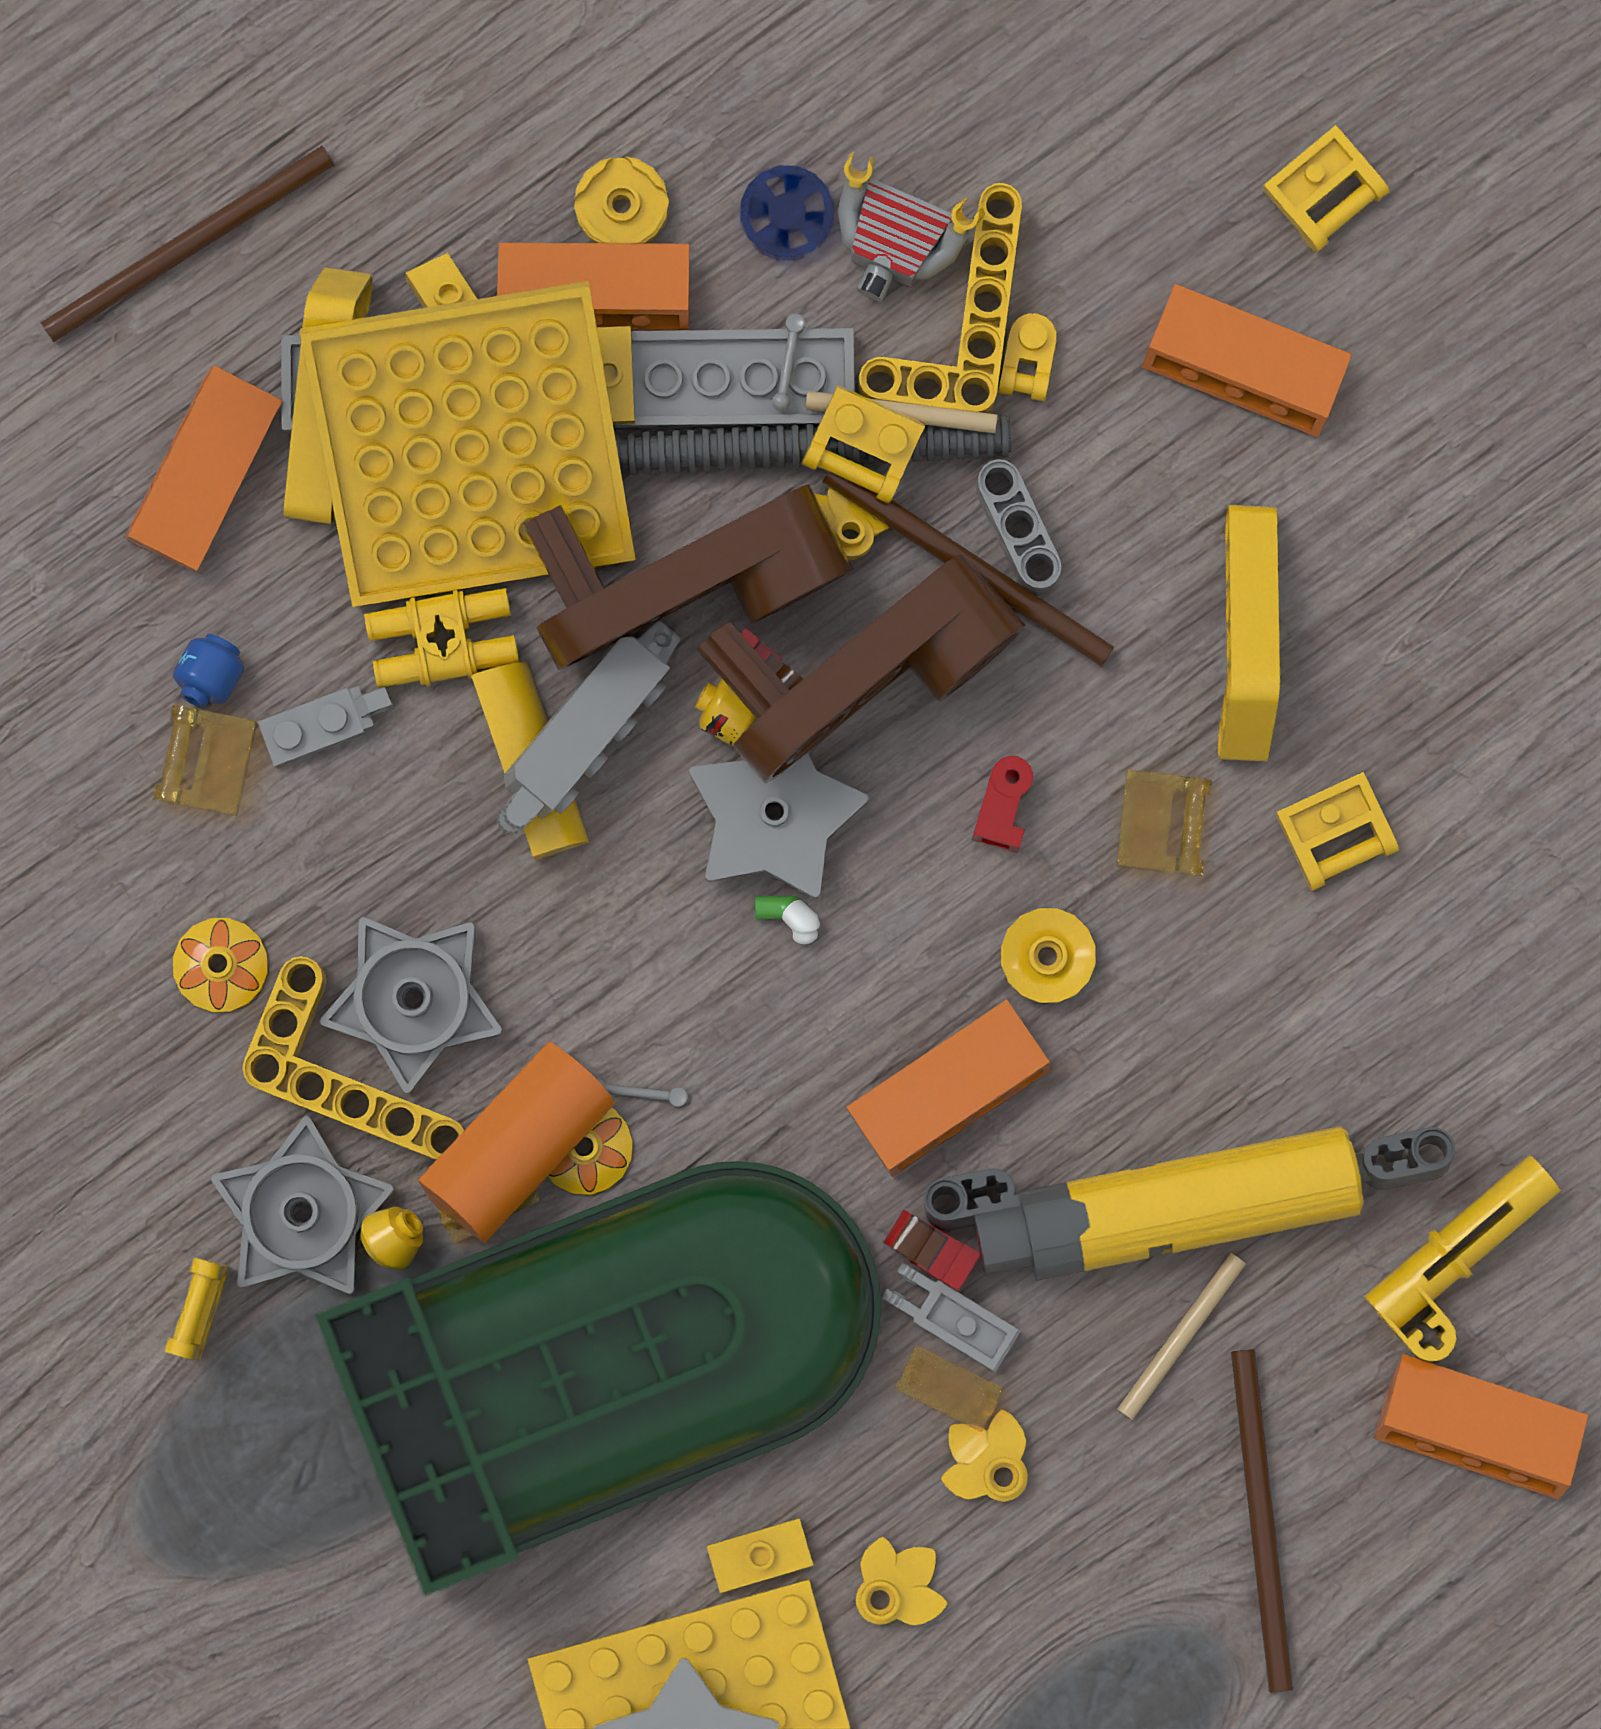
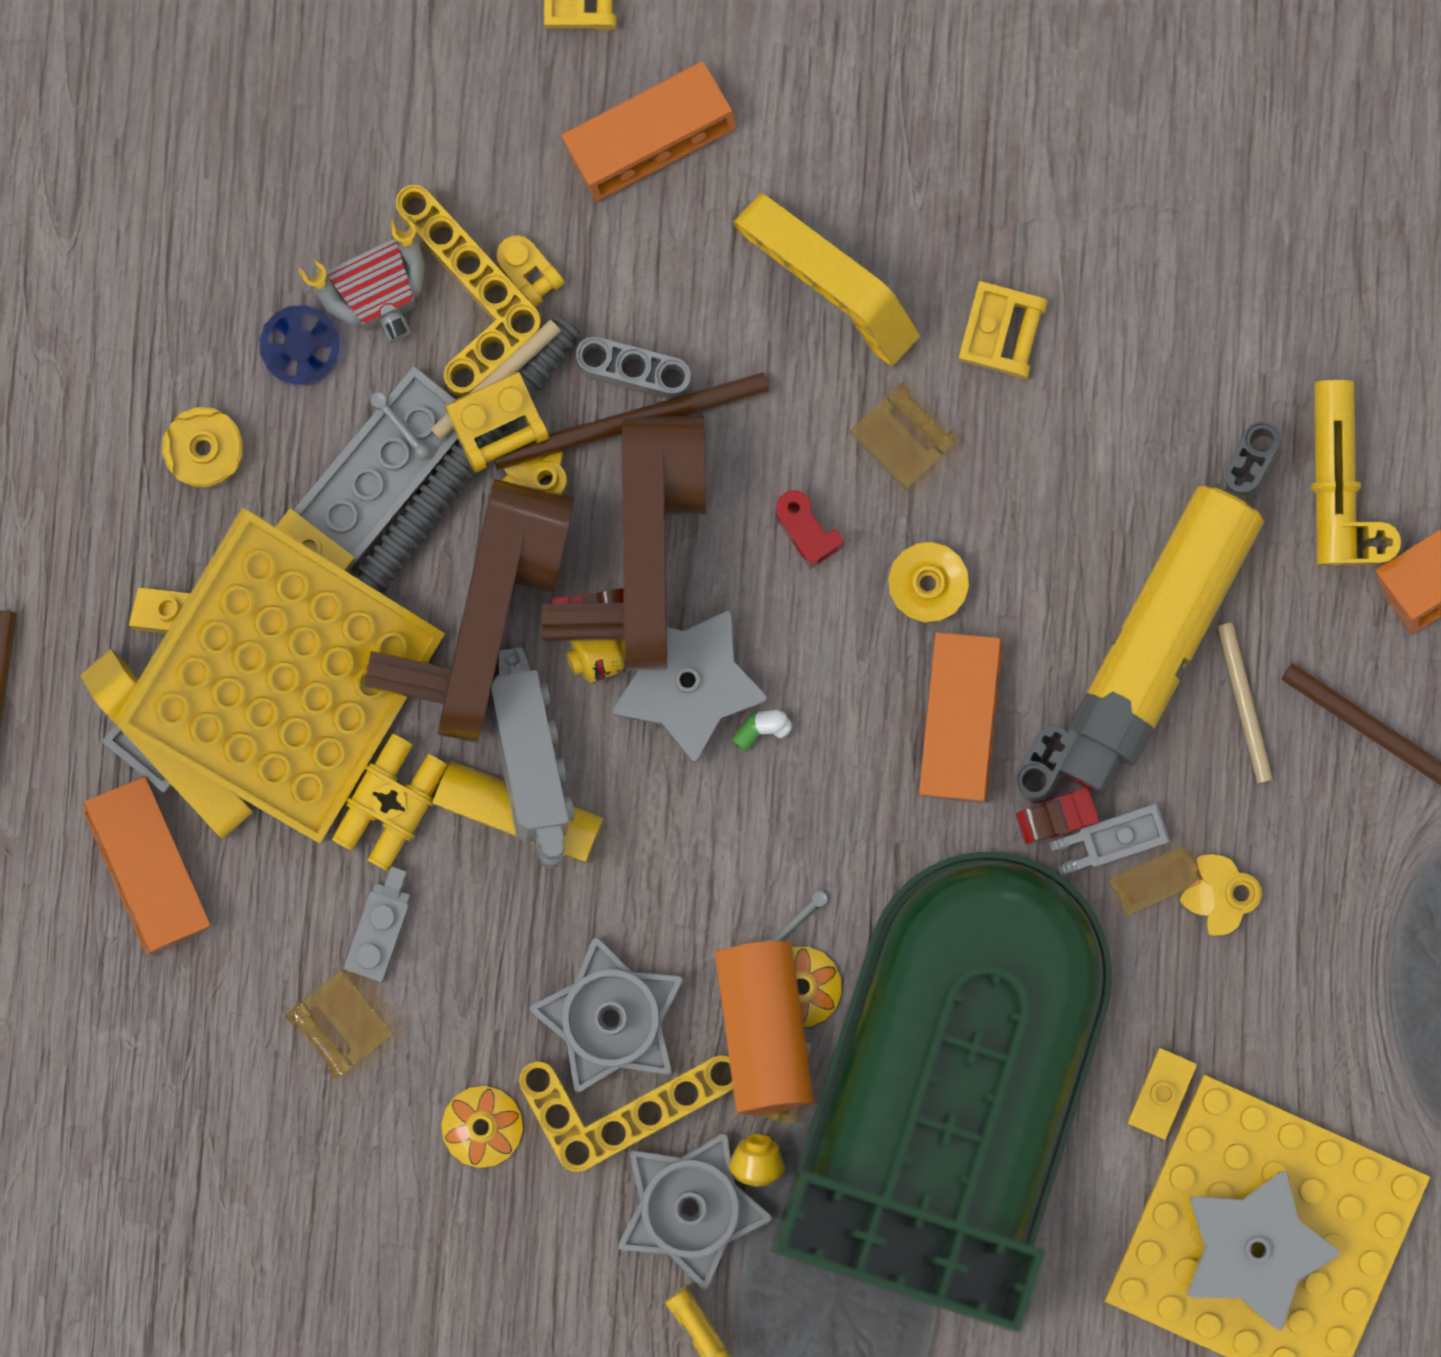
camera: 50 degrees left, 0 degrees up
blue head [172,634,244,709] -> none
orange brick [497,243,690,331] -> none
yellow plate [856,1537,947,1626] -> none

